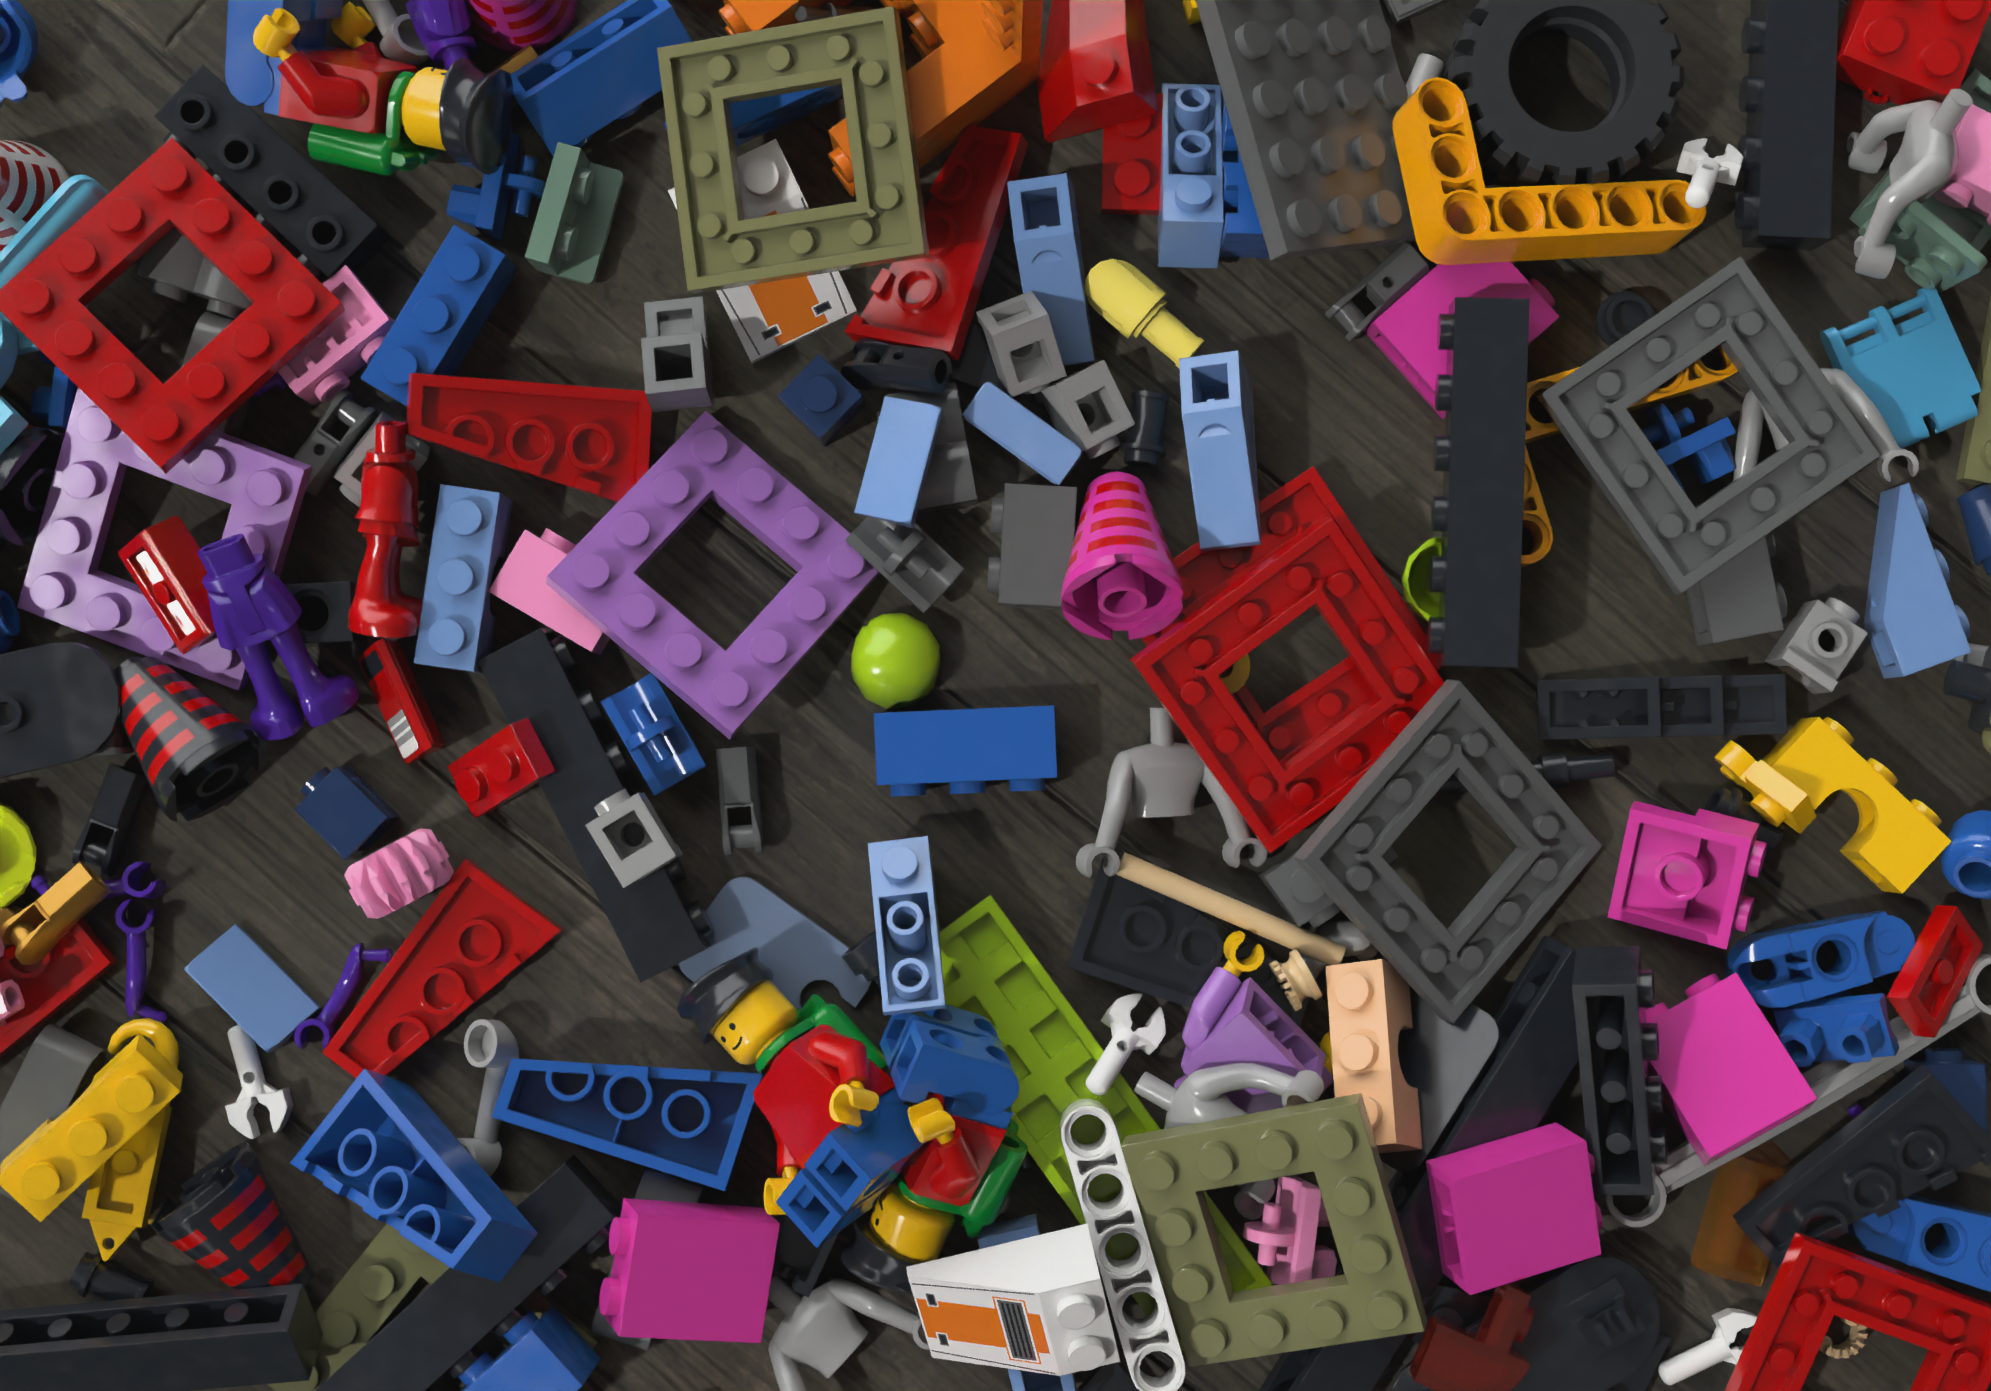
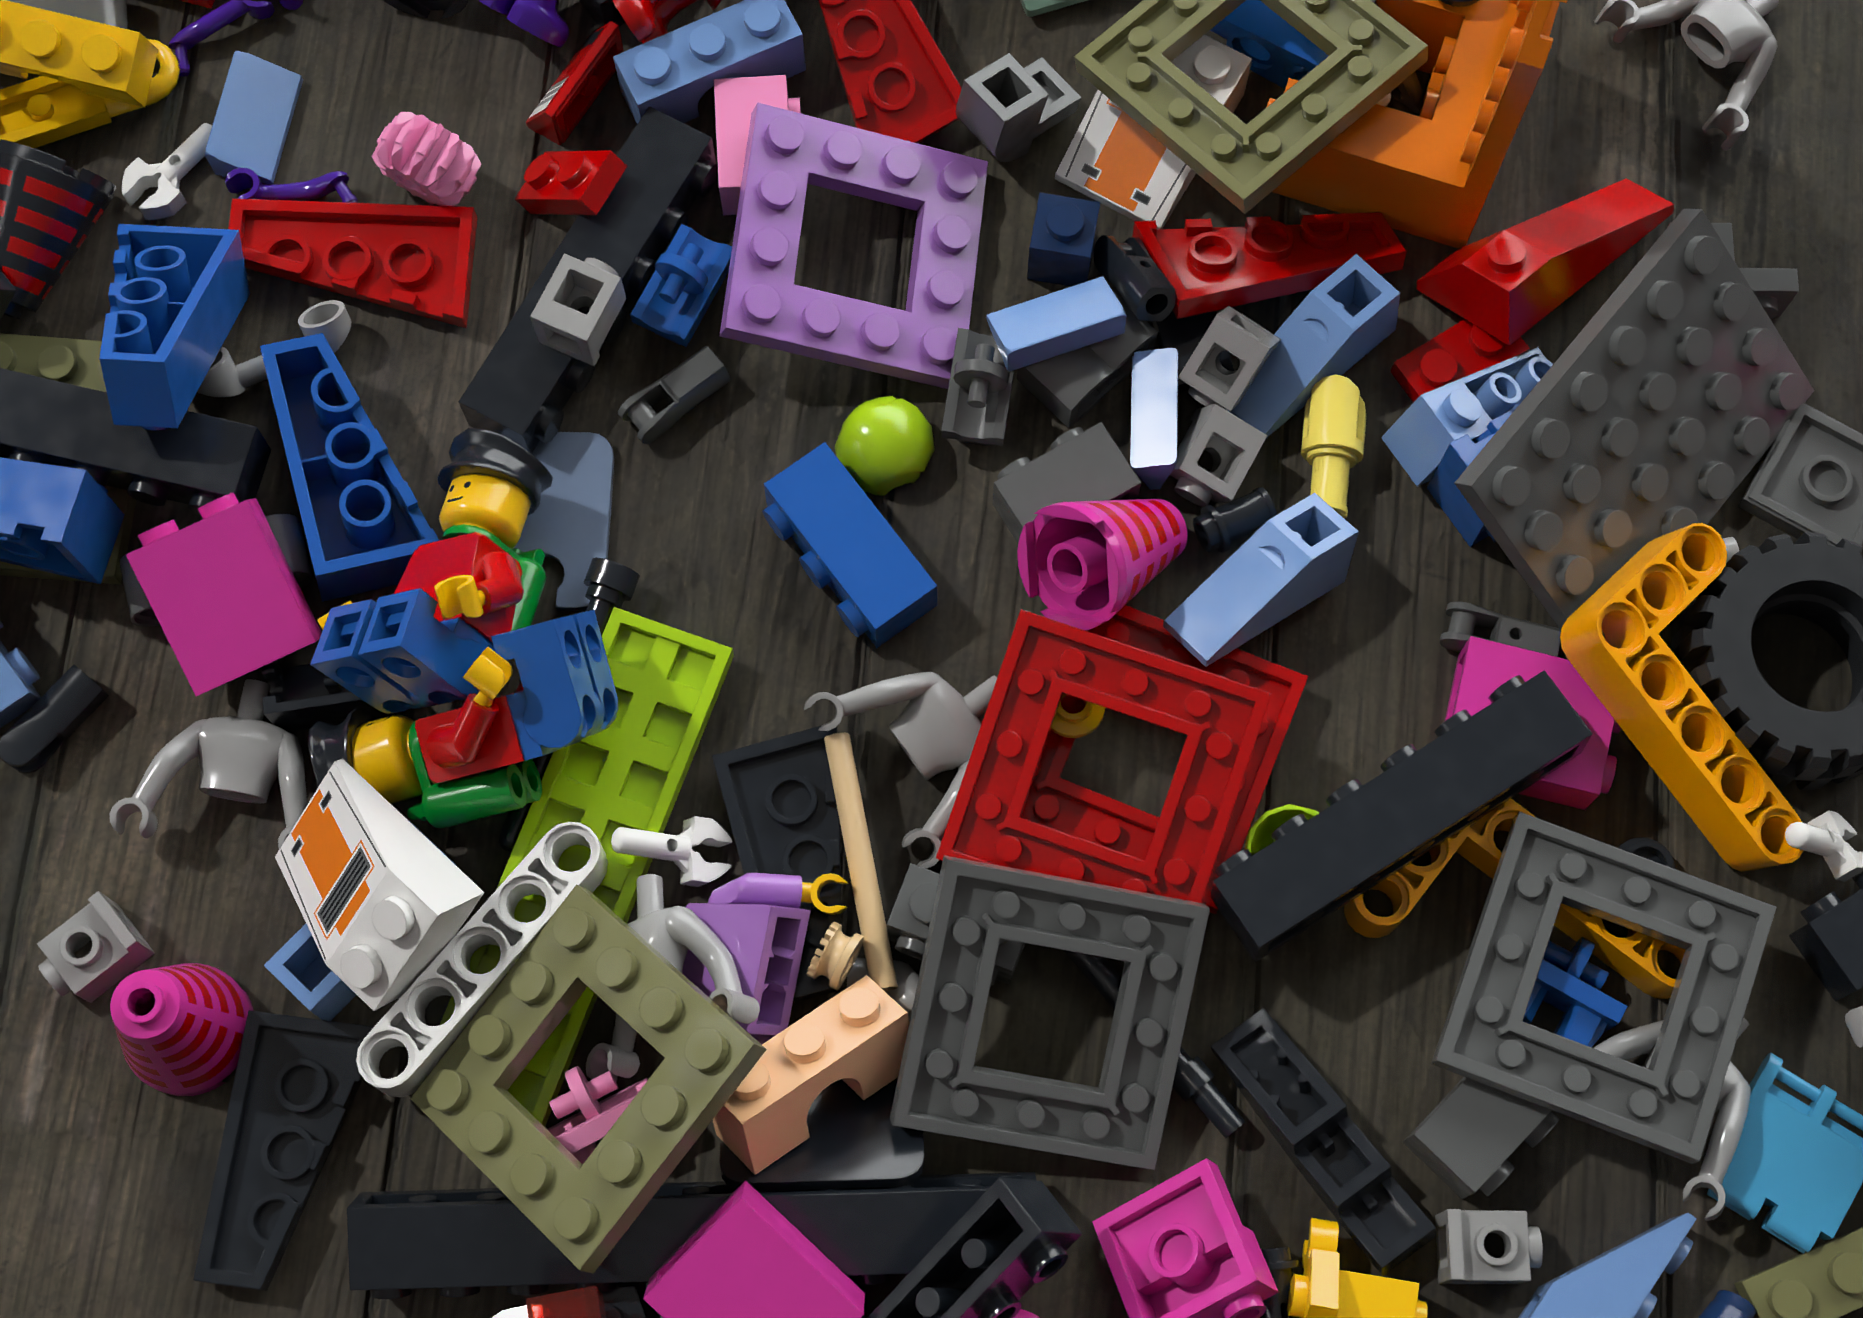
camera: 55 degrees right, 15 degrees down
dark blue brick [294,766,401,860] -> none
medium blue slope [868,836,946,1016] -> none

